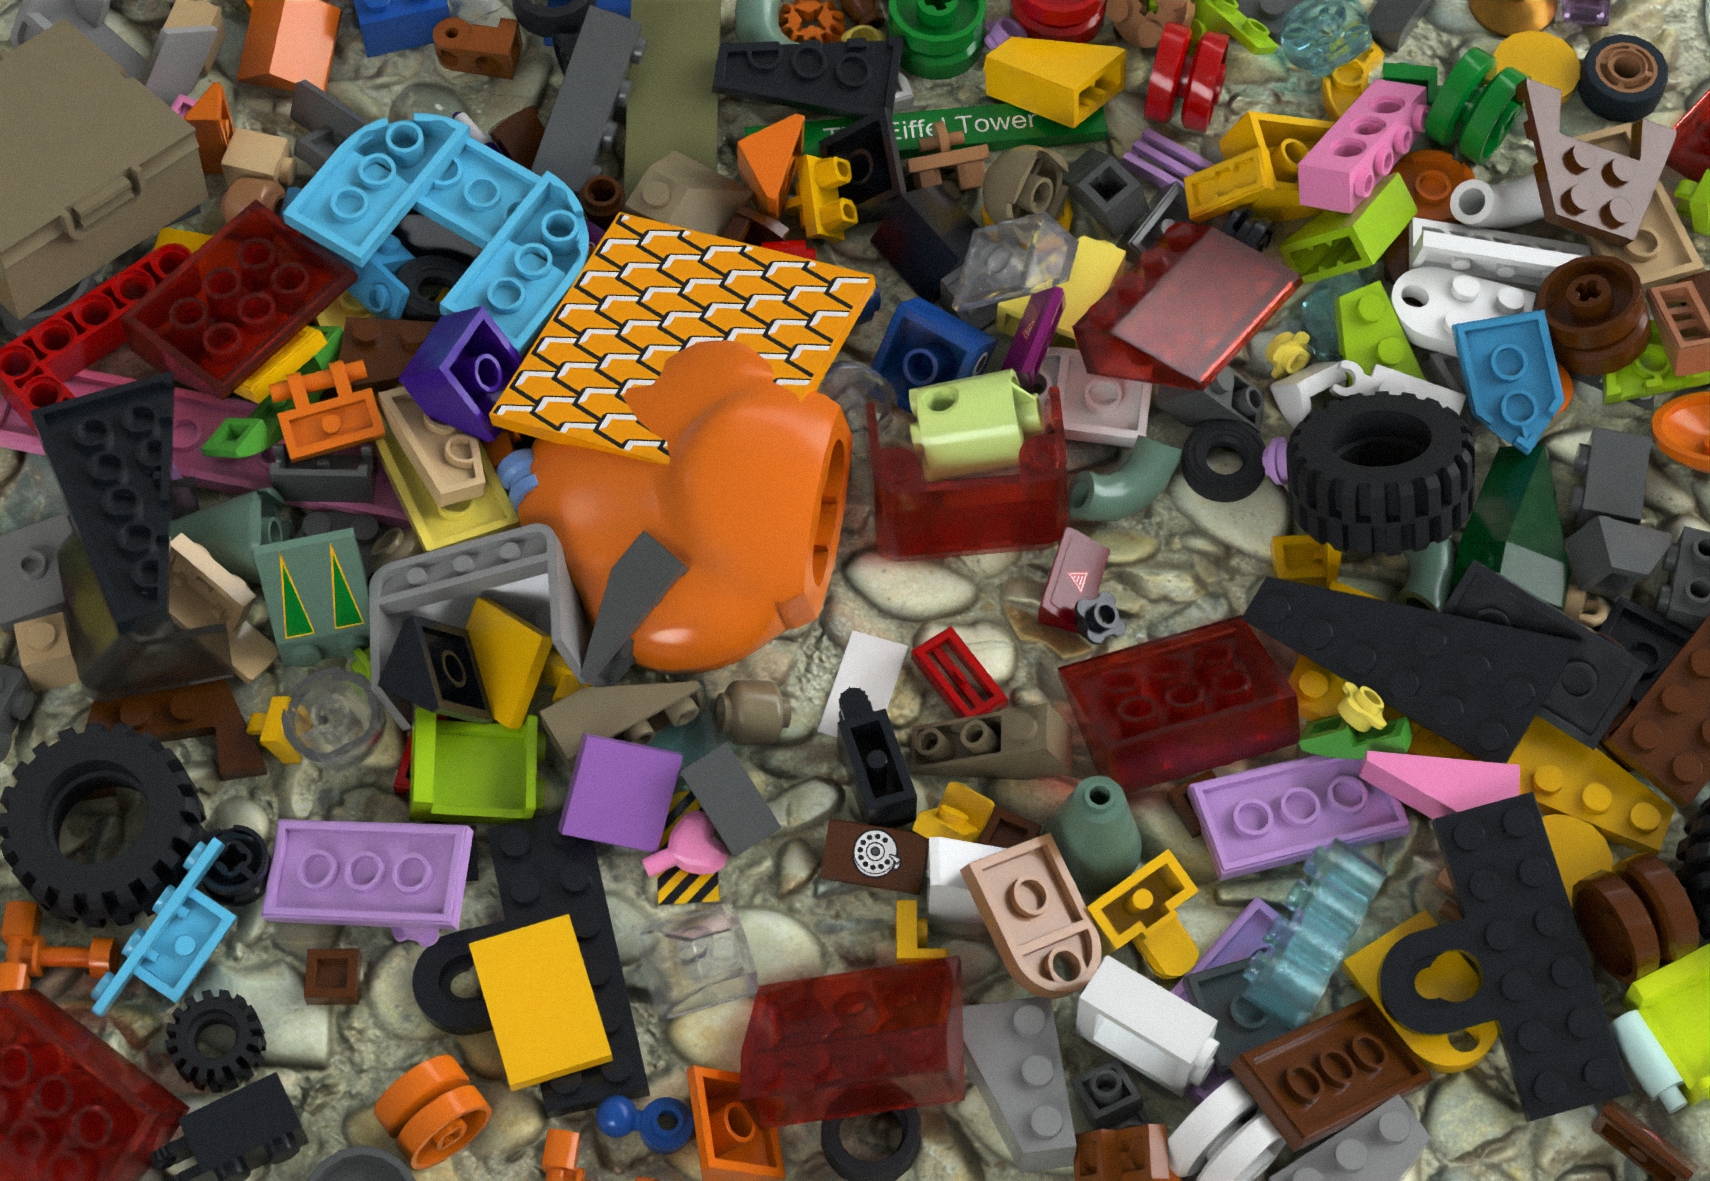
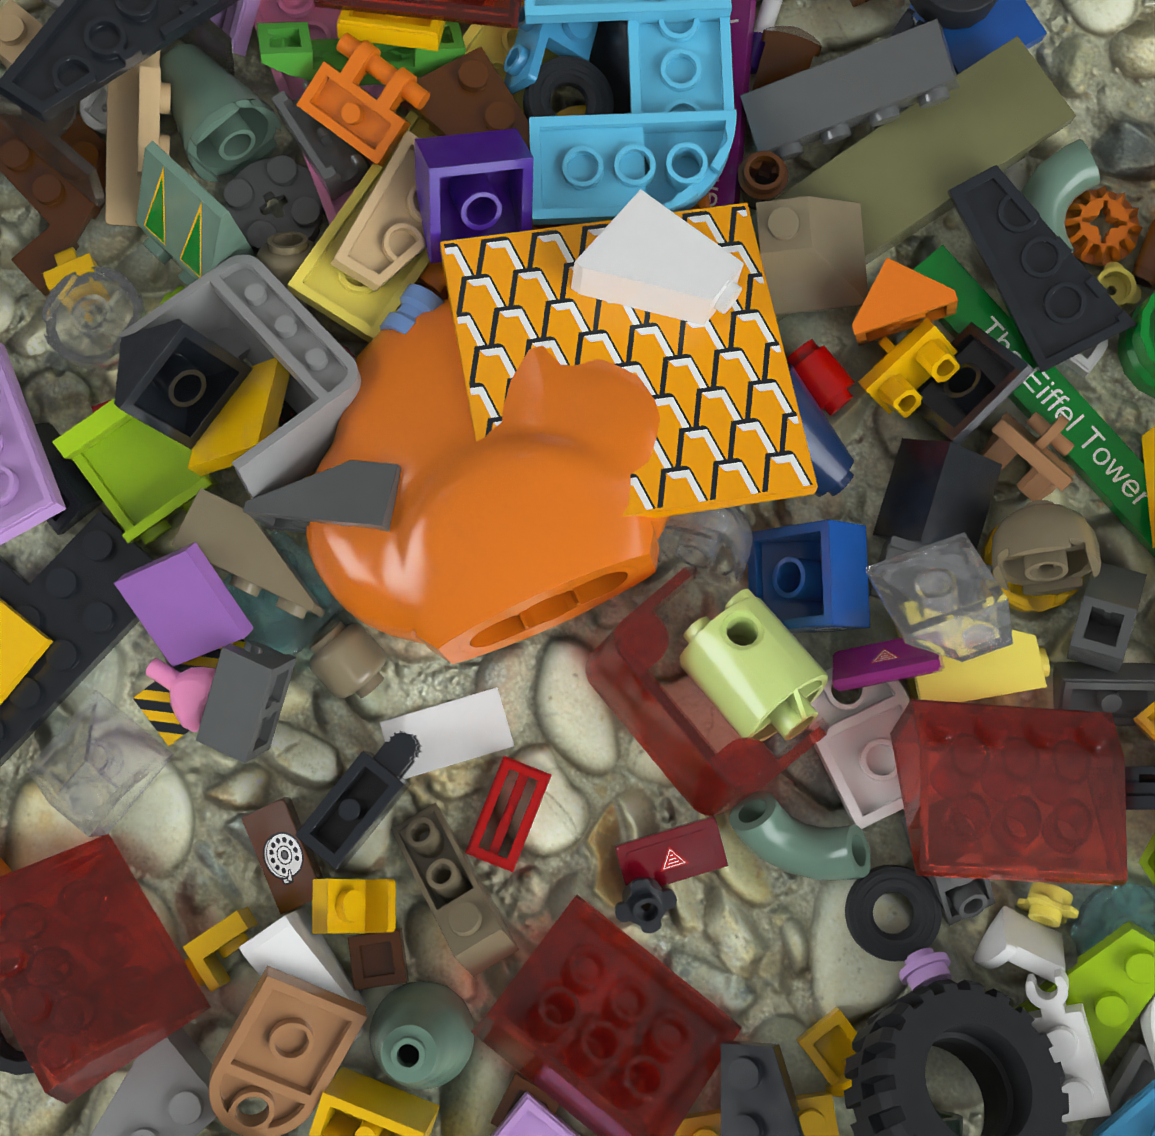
camera: 60 degrees right, 20 degrees up
reddish brown tile [721,204,790,247] -> none
none -> white slope [571,189,744,325]

